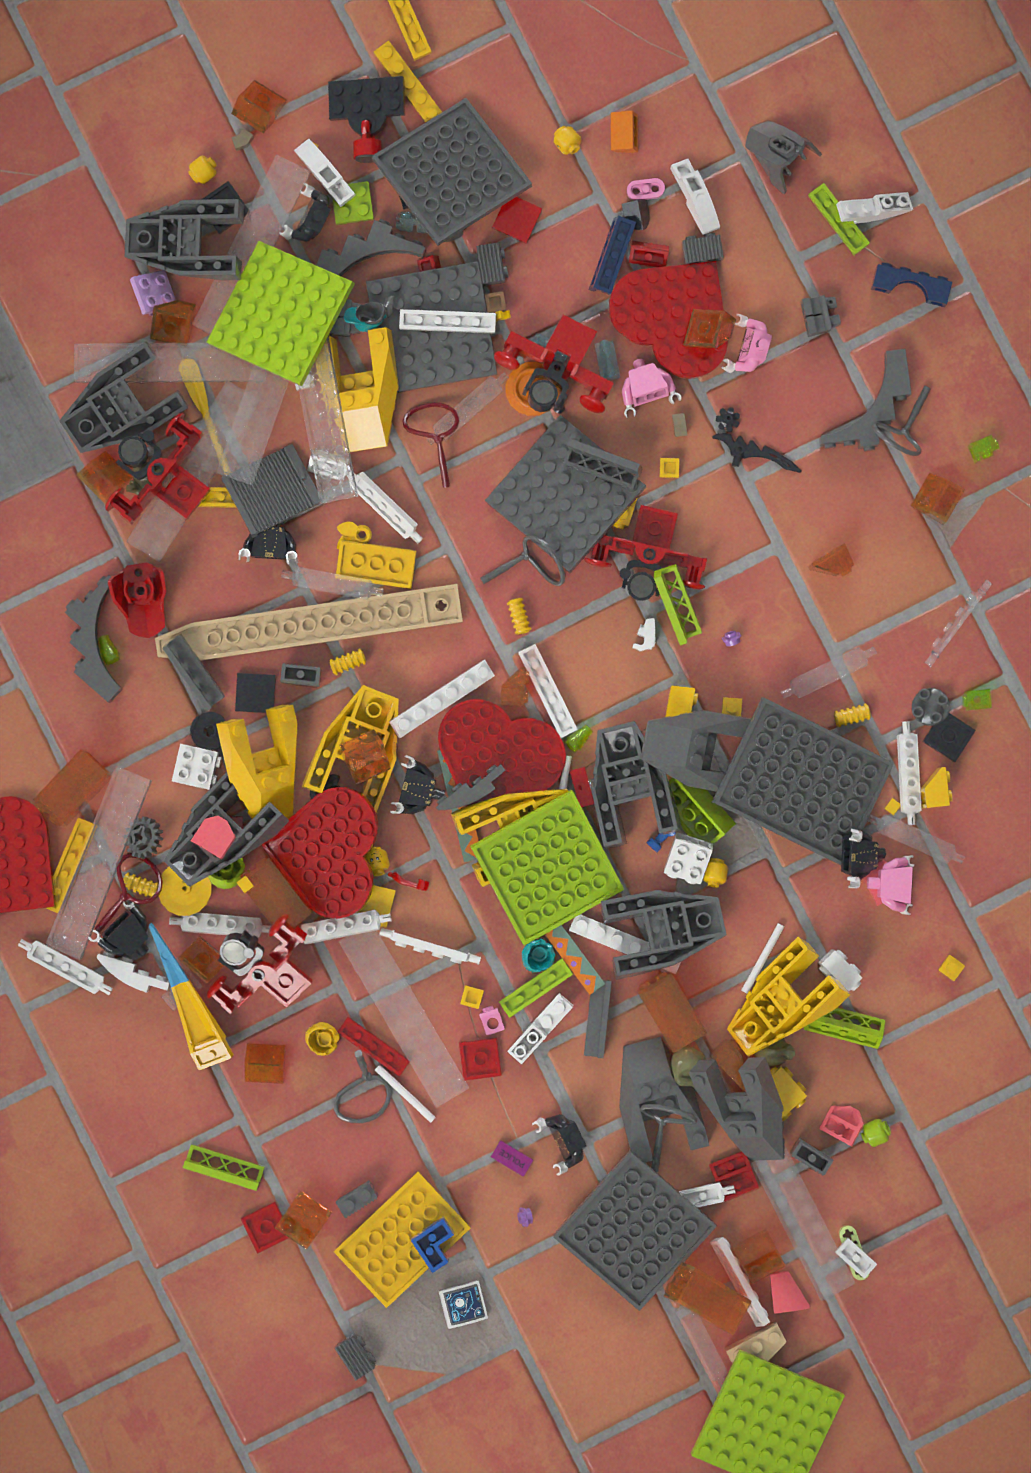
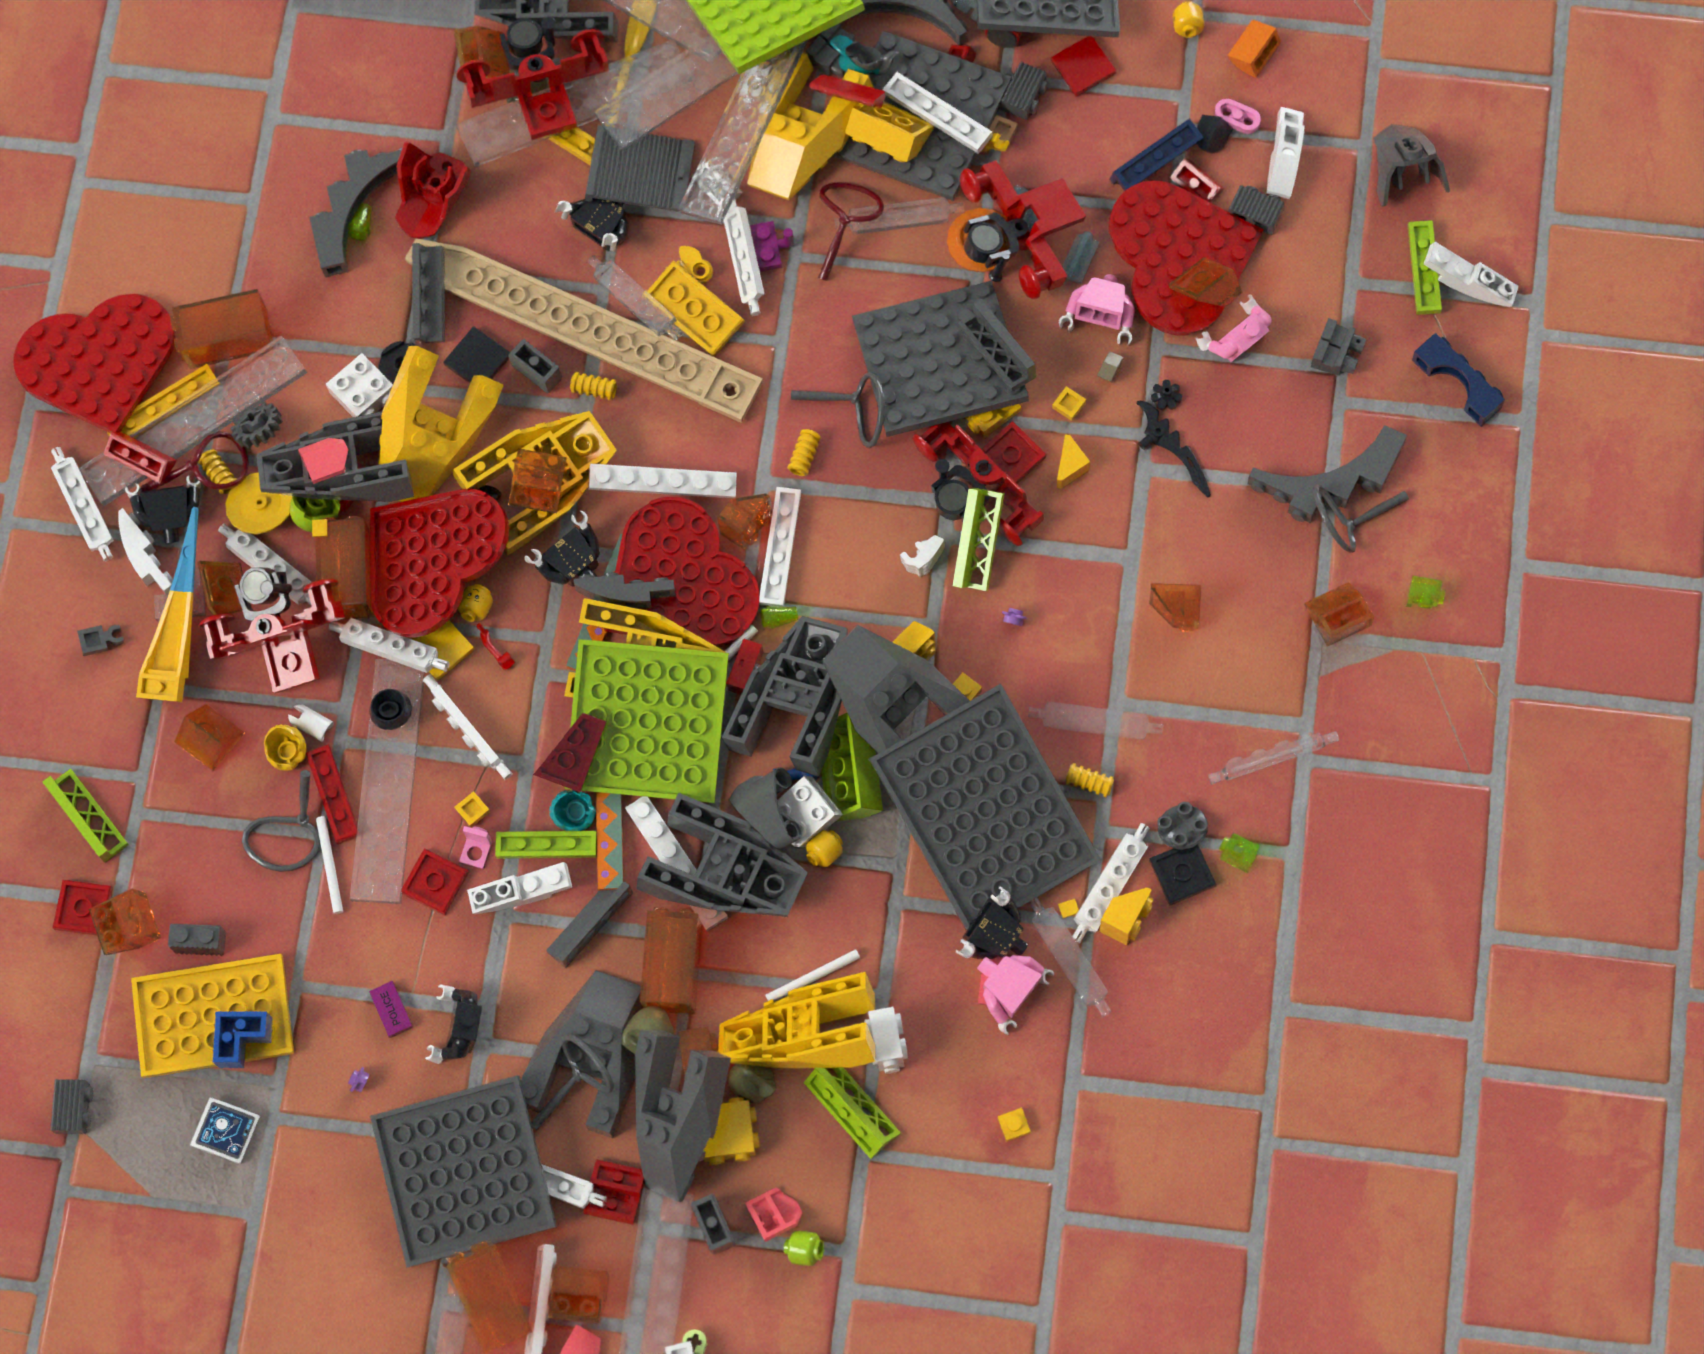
camera: 45 degrees right, 15 degrees down
none -> dark grey plate [77,625,124,656]
none -> red slope [104,432,177,483]
none -> white piece [288,704,334,742]
none -> black hat [369,689,412,730]
none -> dark red wing [533,713,607,792]
none -> dark grey panel [729,768,802,849]
none -> magenta plate [750,221,794,272]
none -> red slope [809,75,886,109]
none -> yellow slope [845,101,934,162]
none -> yellow slope [1057,434,1090,489]

